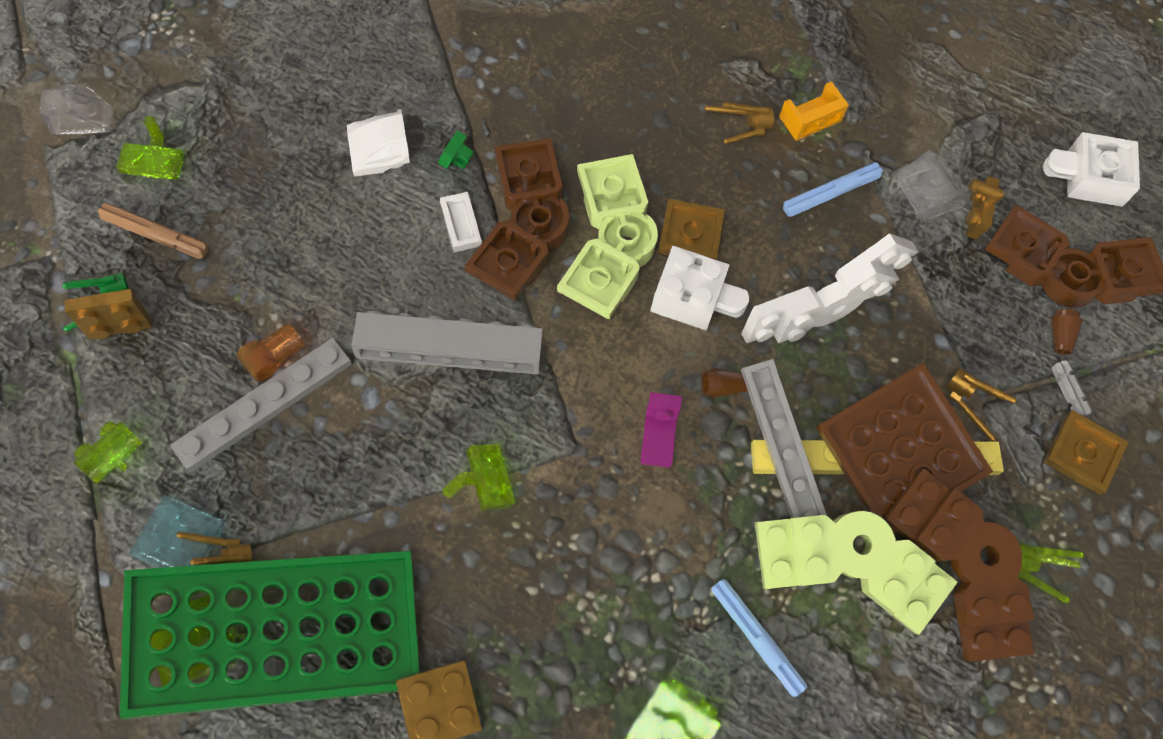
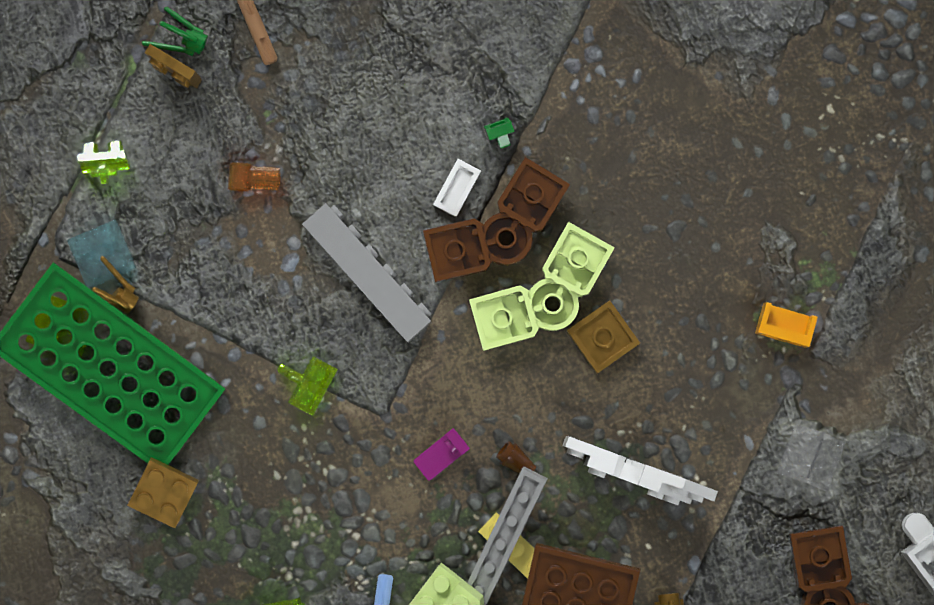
camera: 55 degrees right, 20 degrees up
light grey plate [170,338,352,473] -> none
white slope [347,109,410,177] -> none
white brick [650,246,749,331] -> none
pearl gold plant [704,102,774,144] -> none
light blue axle [783,162,883,217] -> none
pearl gold plate [966,176,1004,240] -> none

